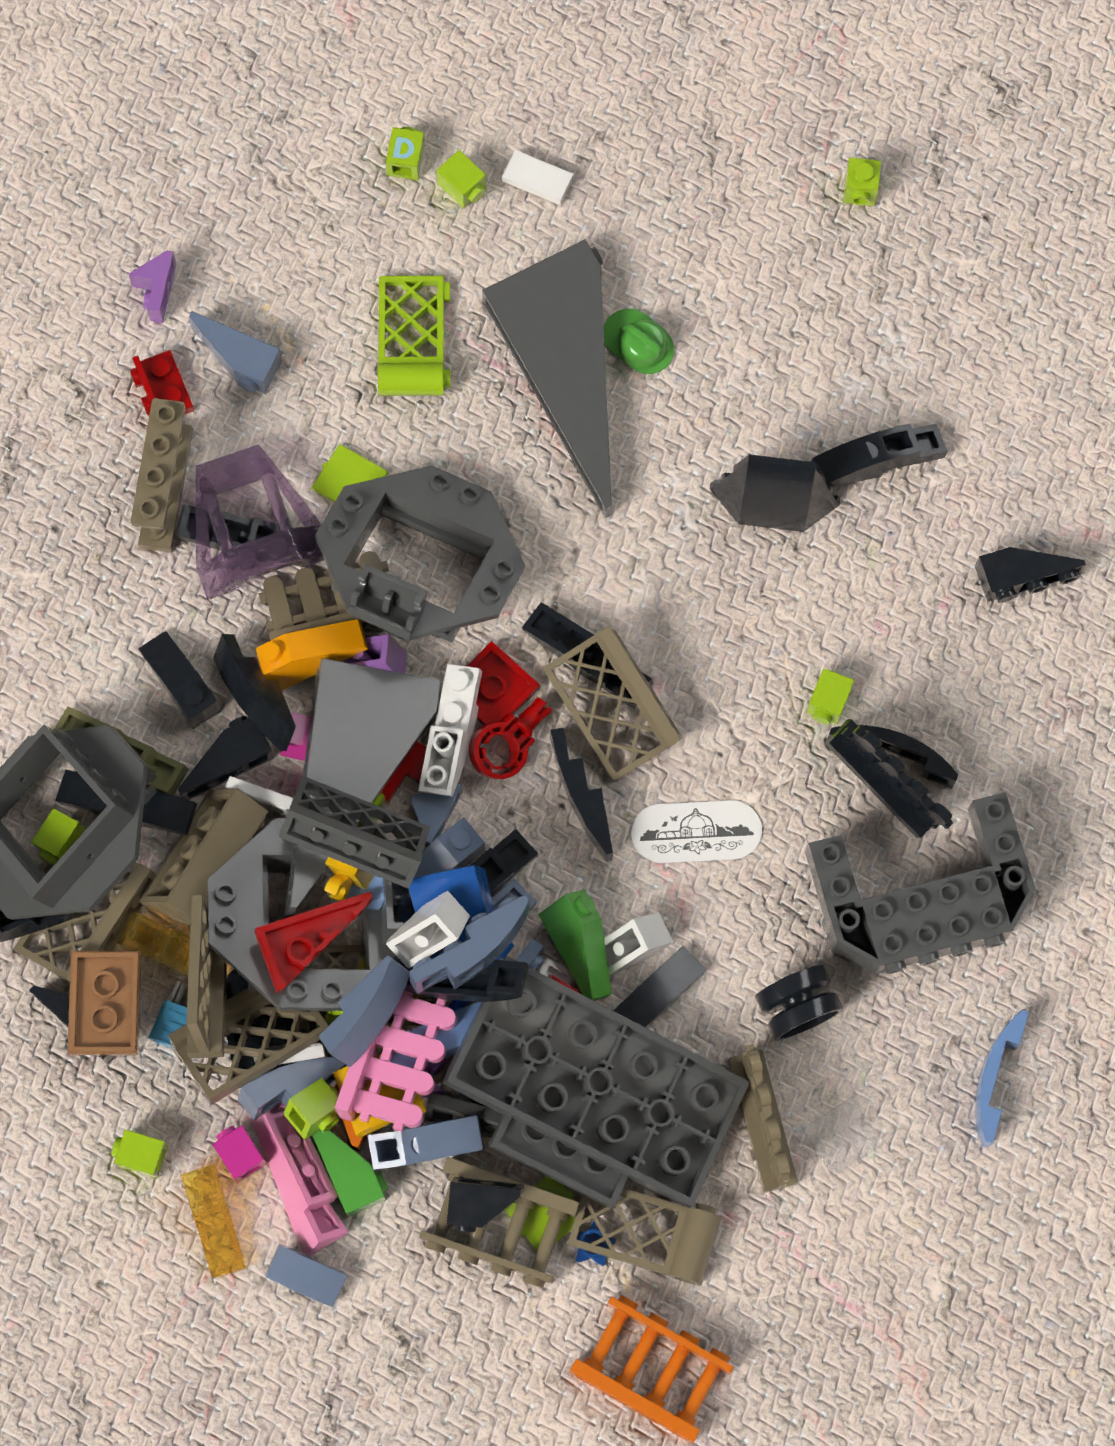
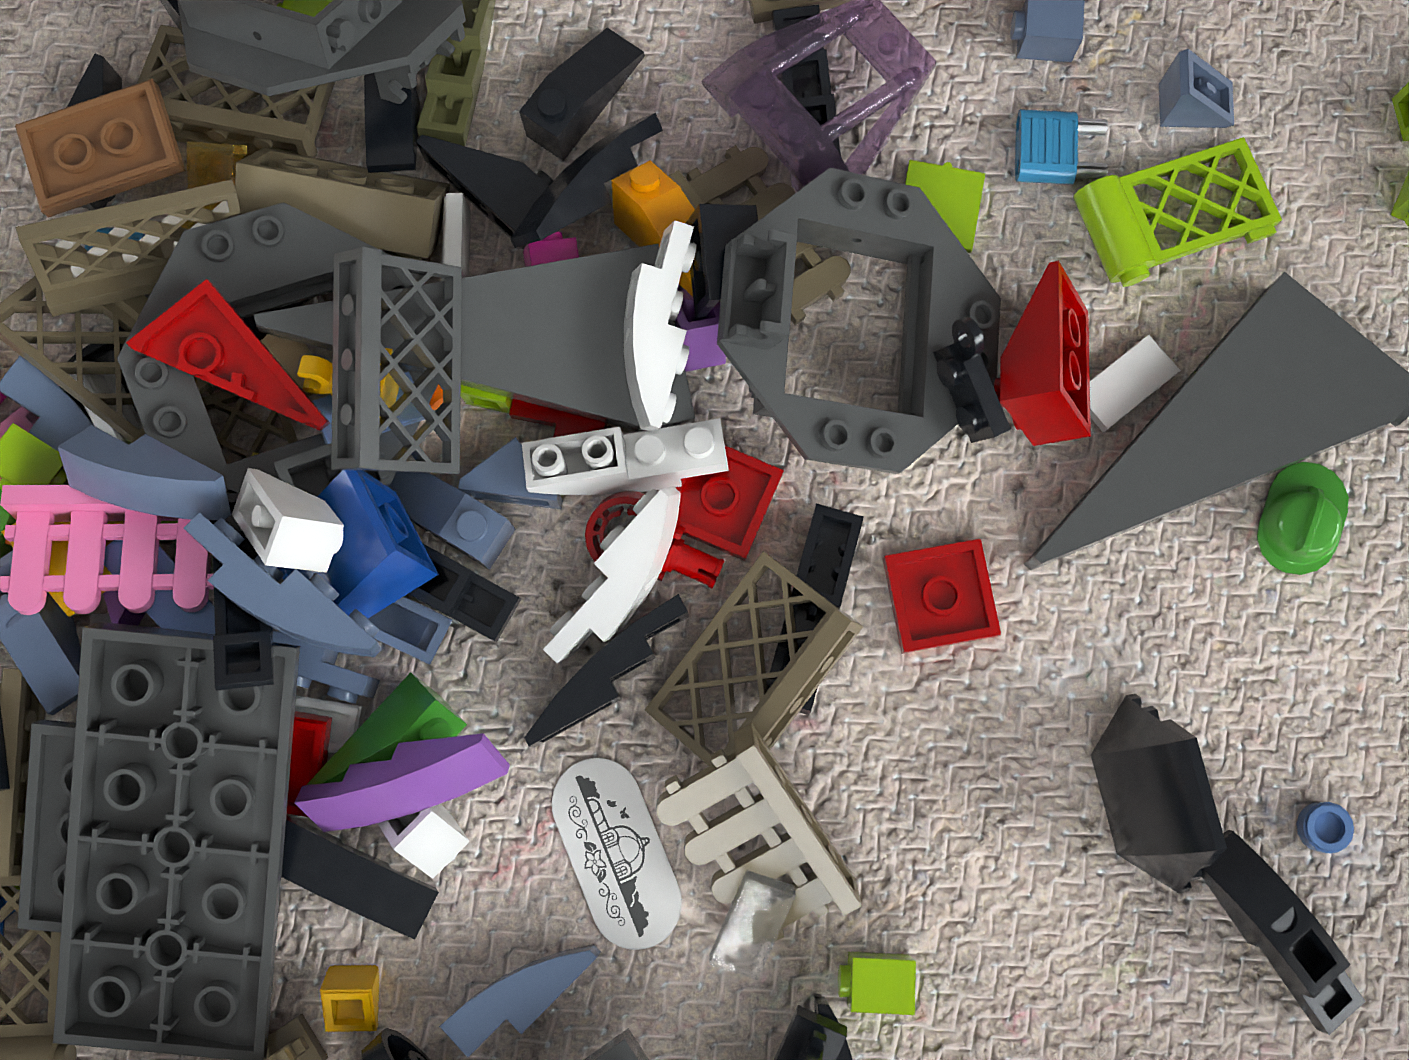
camera: 75 degrees right, 5 degrees up
none -> medium lavender slope [294,733,510,832]
none -> yellow slope [320,965,380,1032]
none -> sand blue slope [439,944,601,1057]
none -> white slope [543,486,681,663]
none -> white slope [624,220,696,432]
none -> fence [656,723,862,943]
none -> black slope [685,204,758,317]
none -> clear tile [709,870,796,980]
none -> red tile [882,539,1001,654]
none -> black hinge [933,317,1011,443]
none -> red slope [994,260,1091,446]
none -> dark azure piece [1015,109,1108,185]
none -> white tile [1090,335,1181,433]
none -> sand blue slope [1159,49,1234,128]
none -> medium blue tile [1296,802,1354,853]

